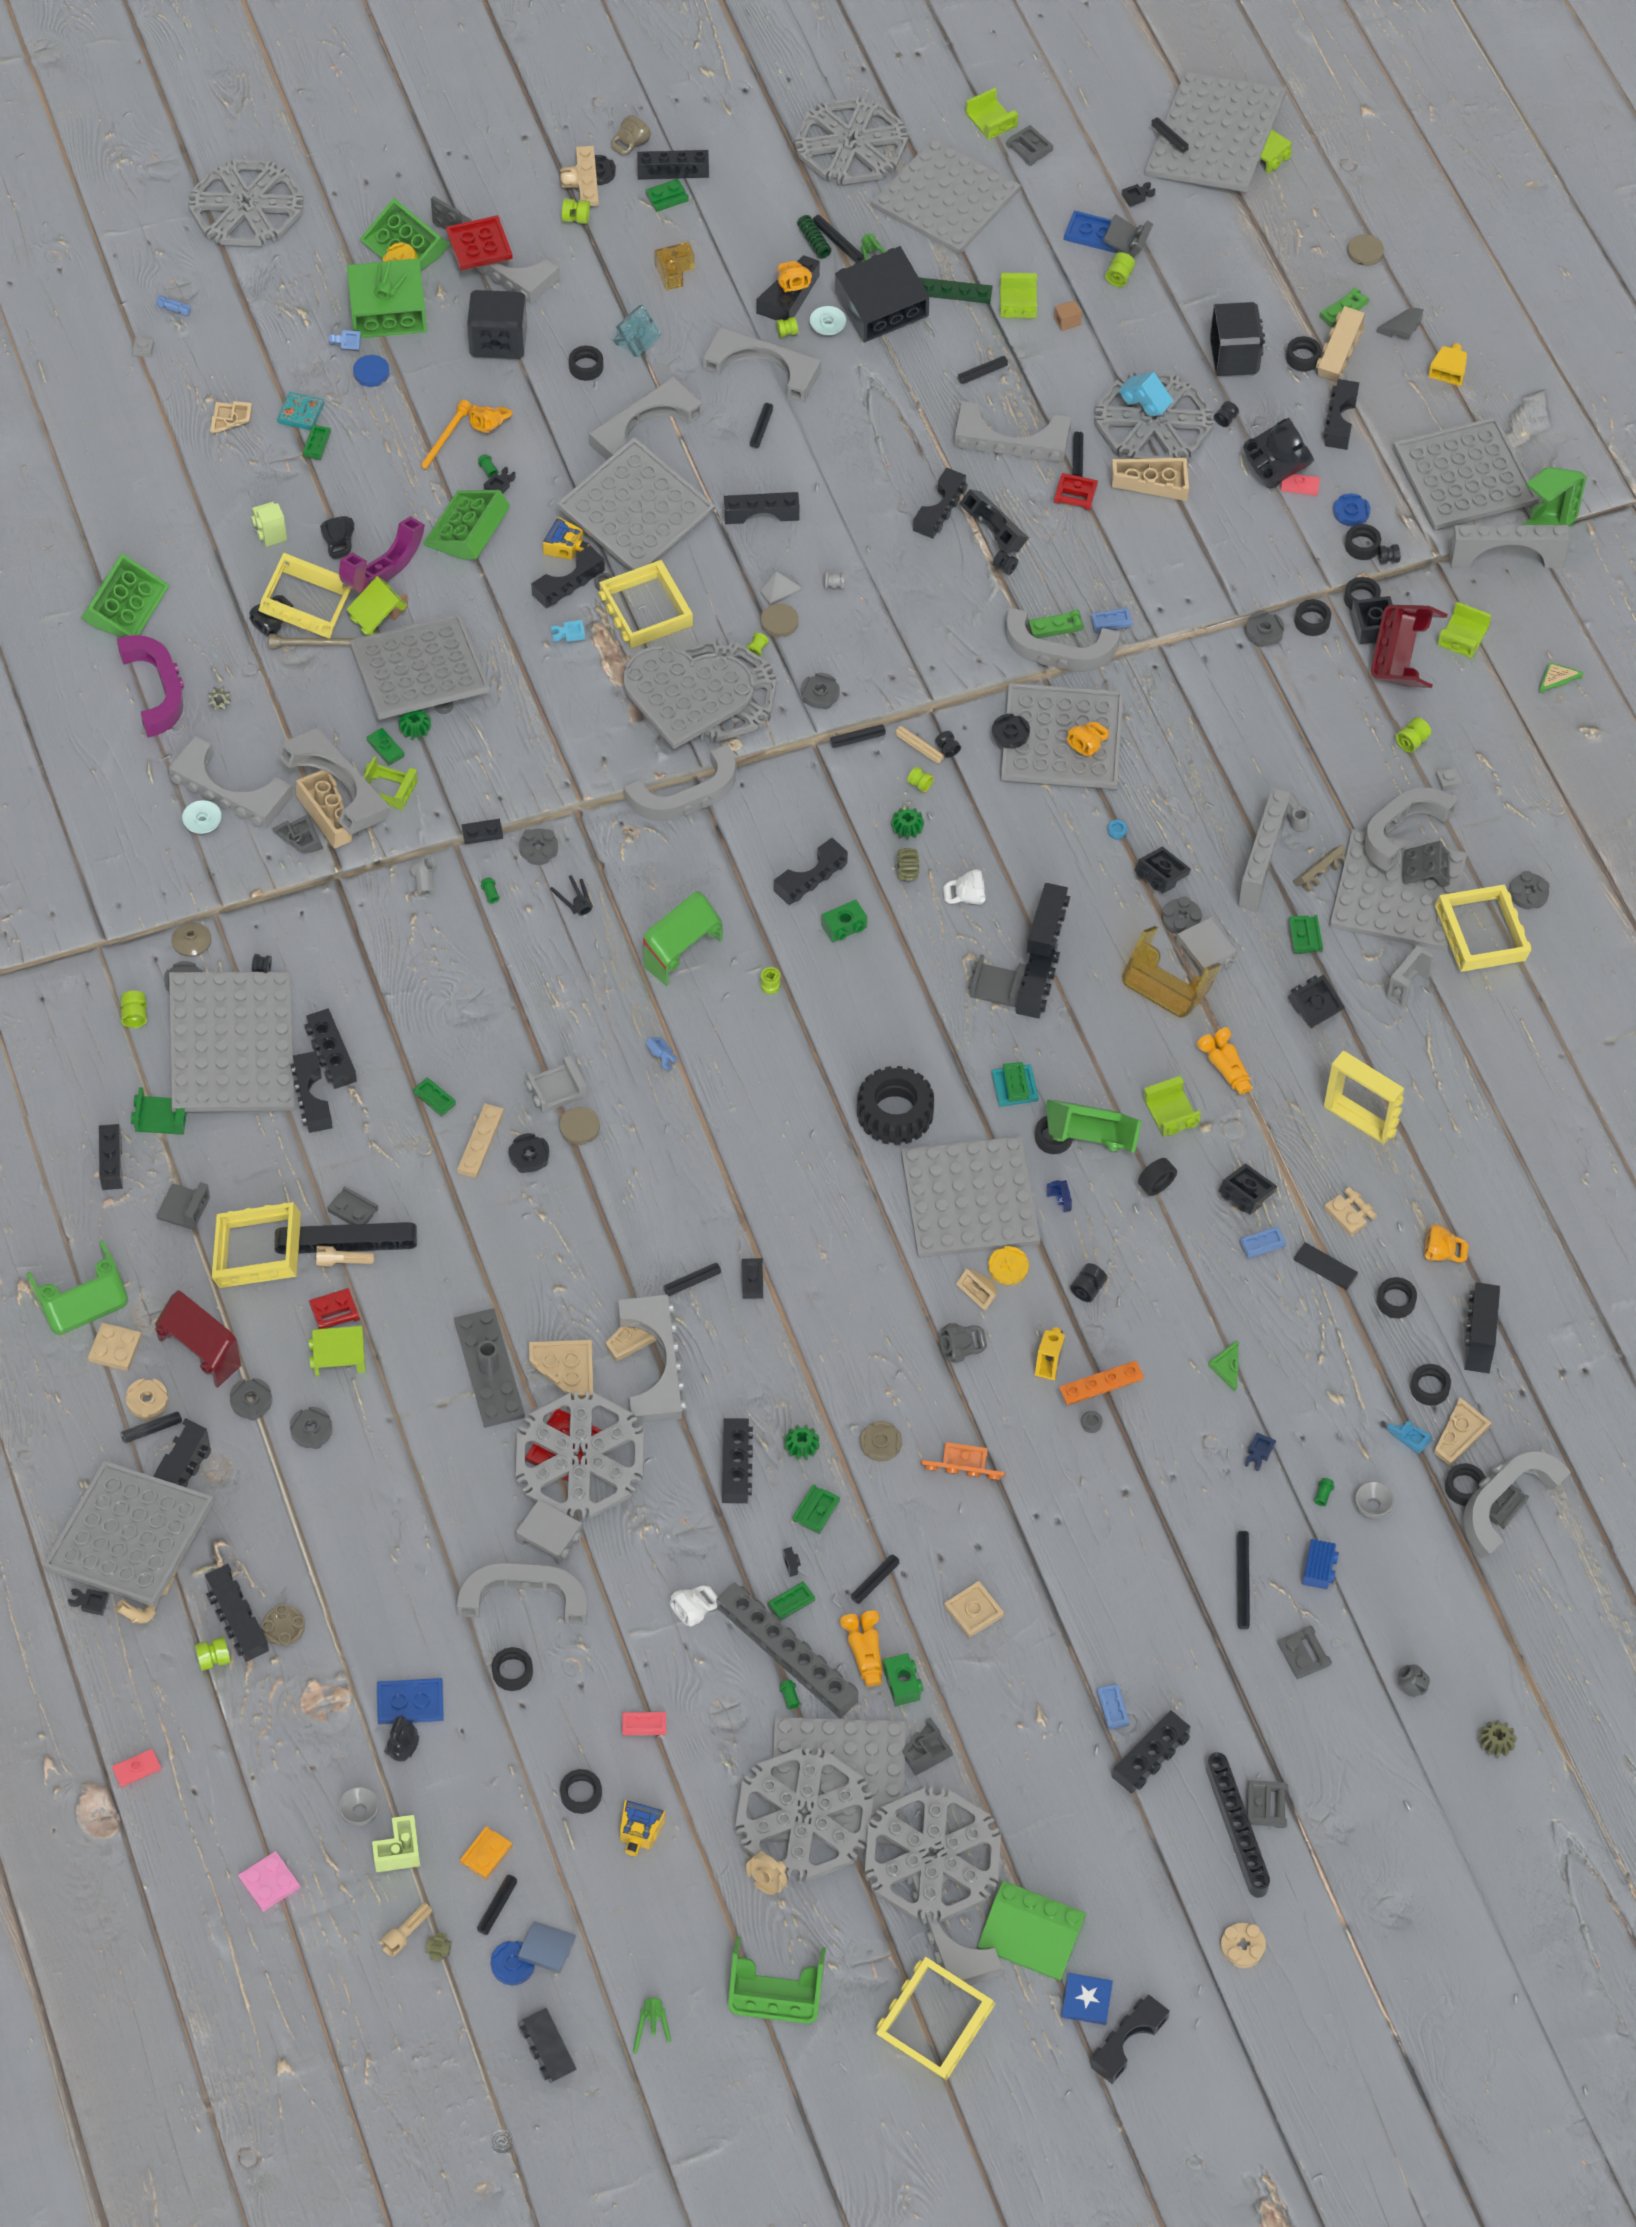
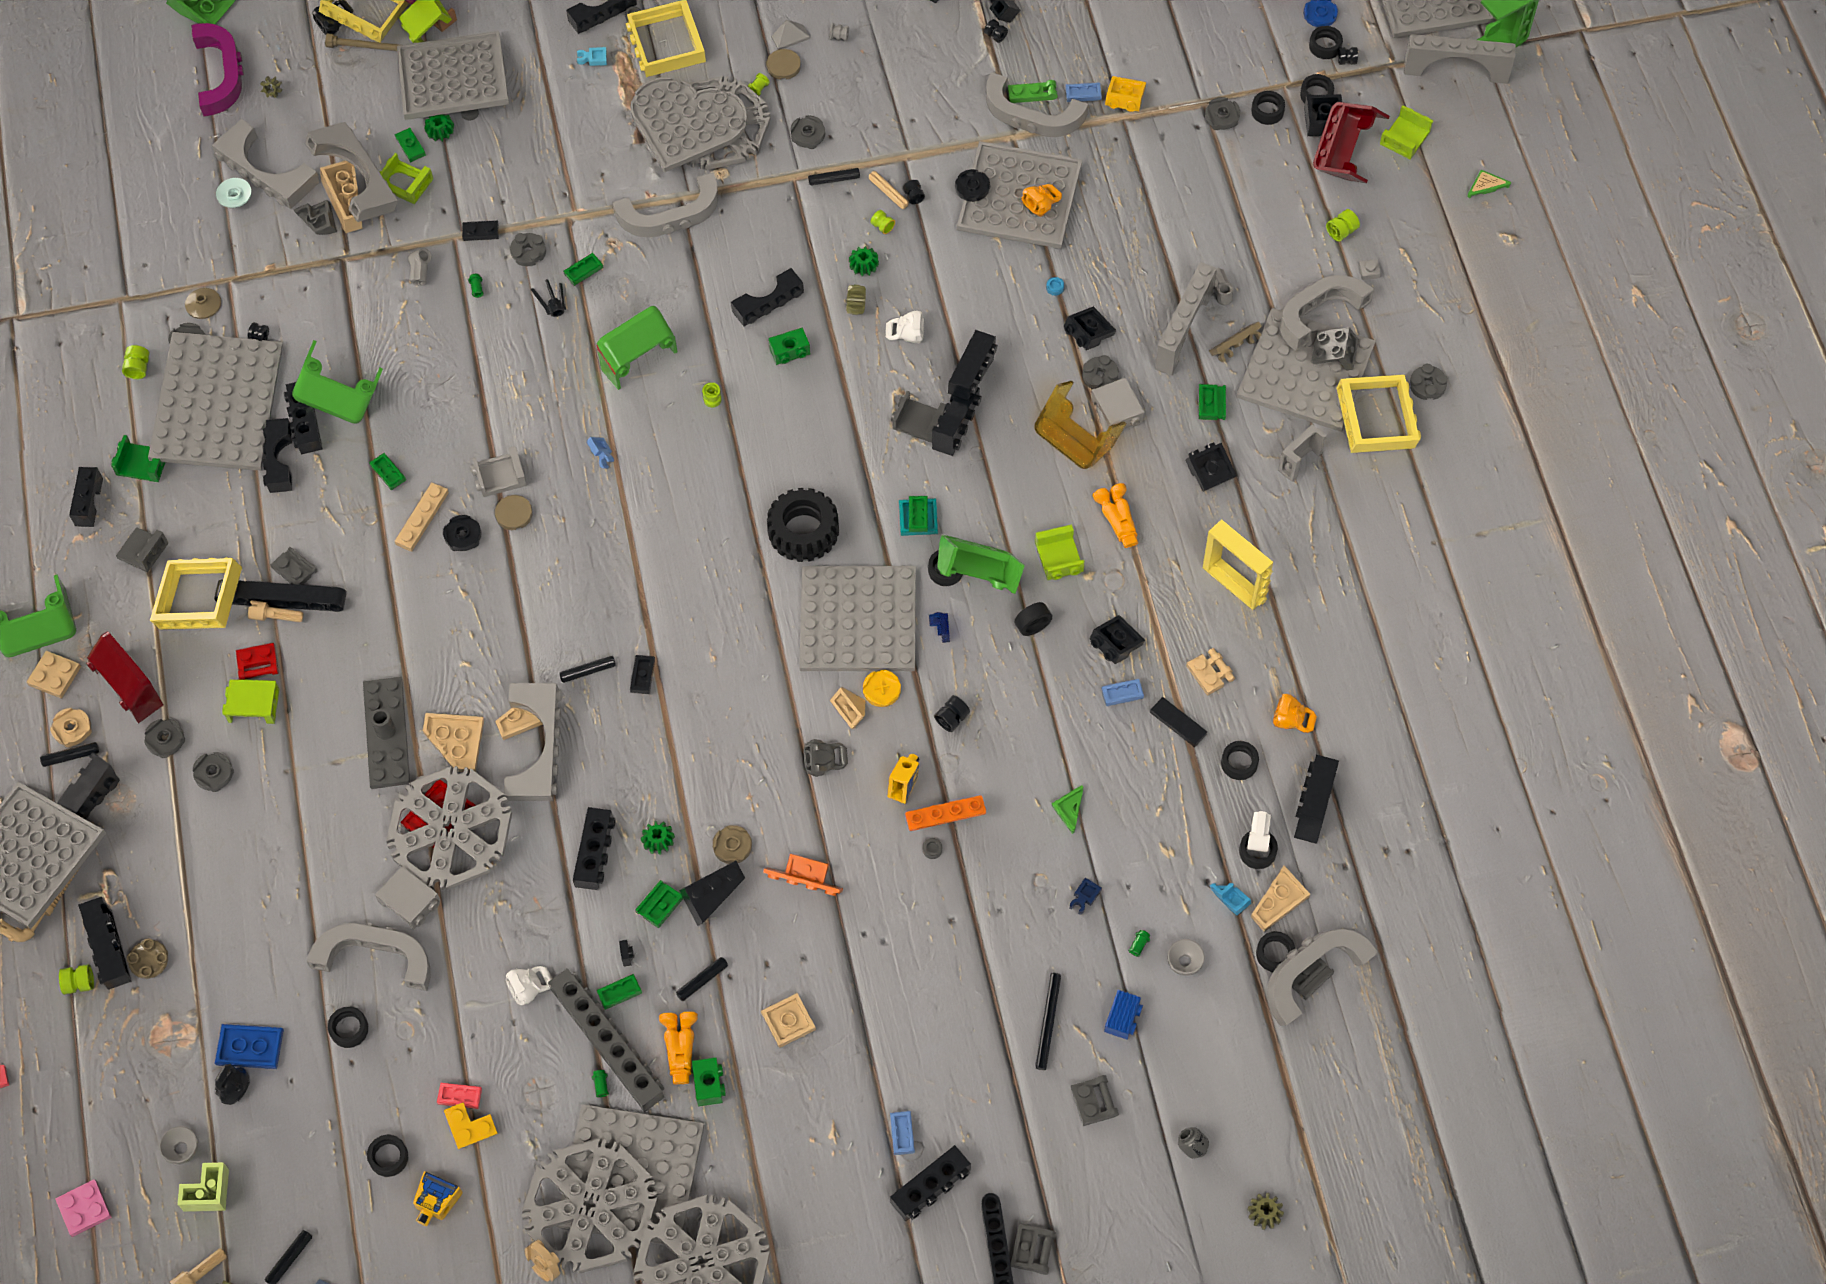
camera: 10 degrees right, 5 degrees up
light orange plate [460,1826,512,1880] -> none
dark grey slope [902,1717,953,1776] -> none
none -> bright green windscreen [292,340,383,424]
none -> yellow plate [444,1102,498,1149]
none -> green plate [563,253,604,286]
none -> black wedge [679,861,745,926]
none -> yellow plate [1105,76,1146,112]
none -> white piece [1247,811,1271,852]

